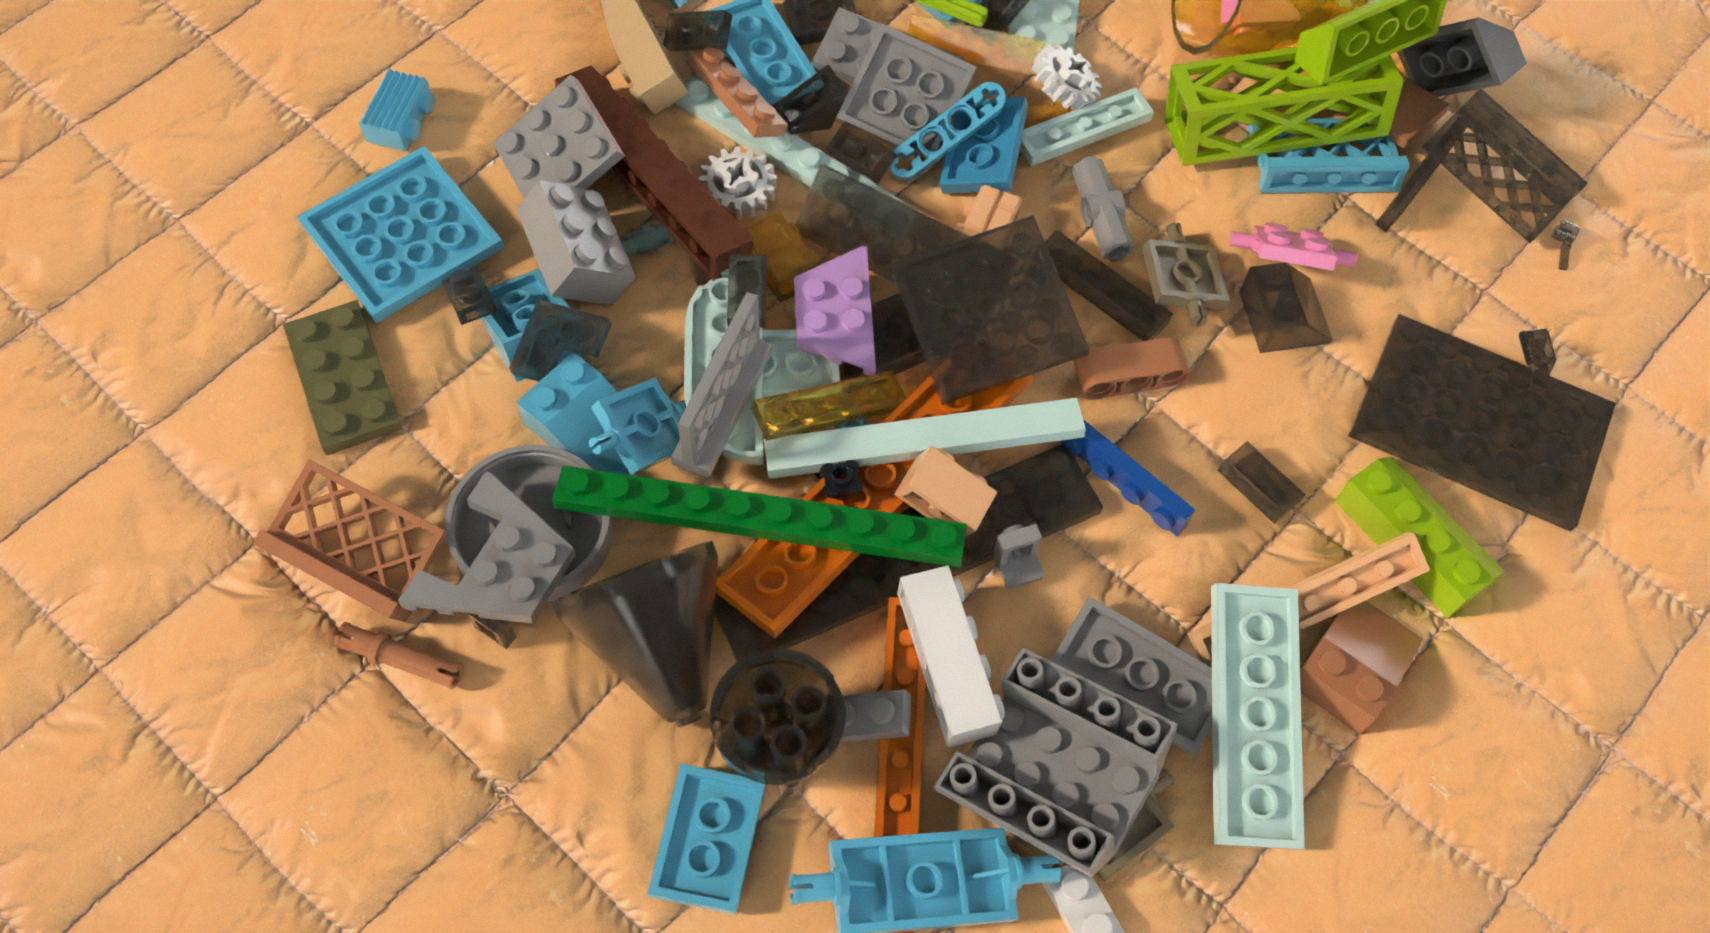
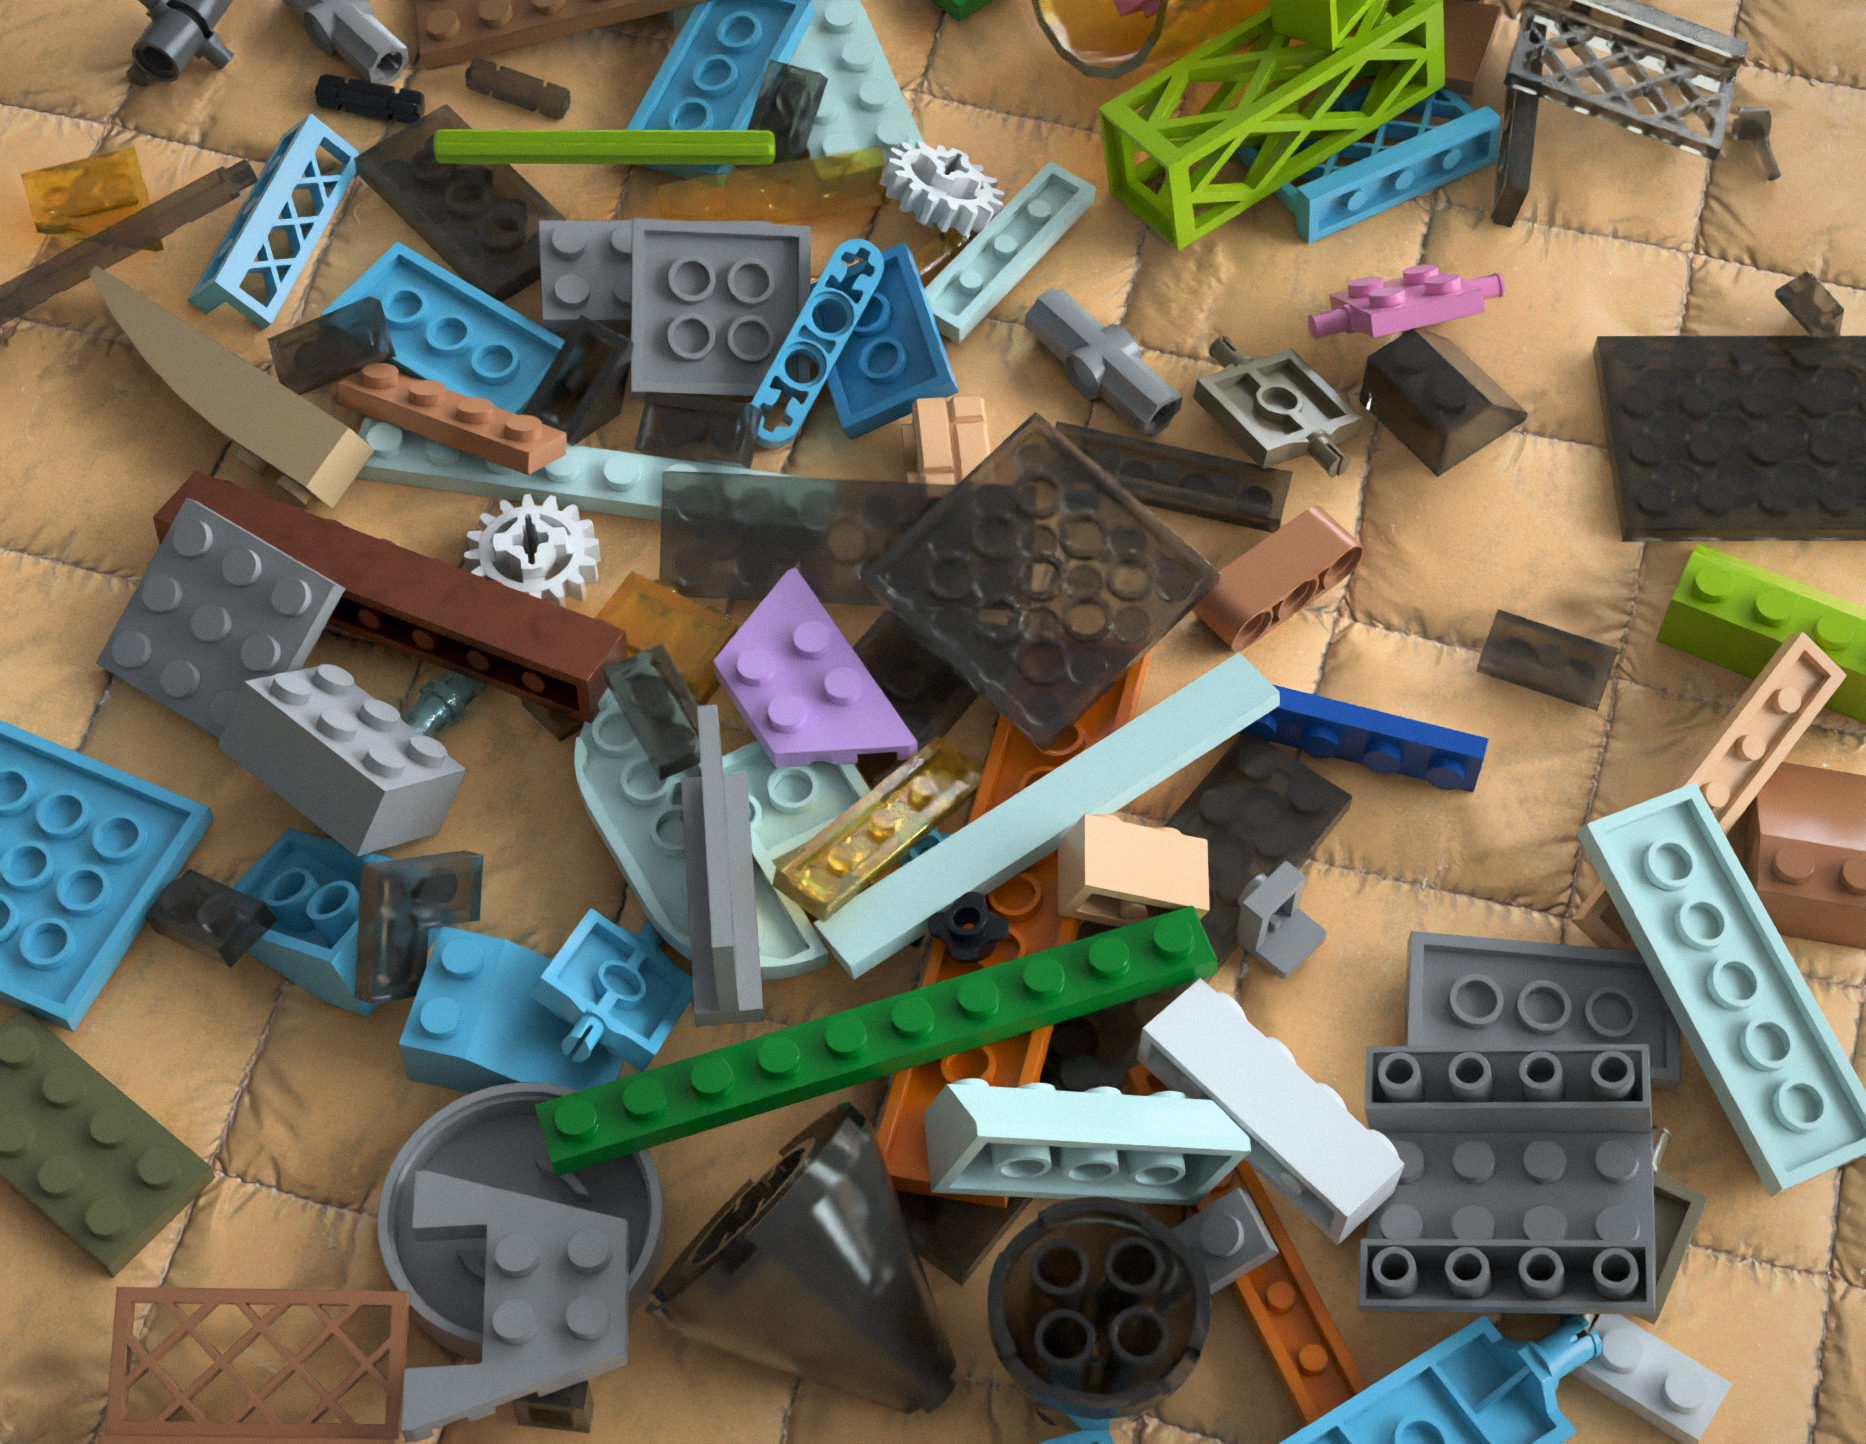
camera: 25 degrees left, 5 degrees down
none -> light aqua slope [924,1079,1251,1206]

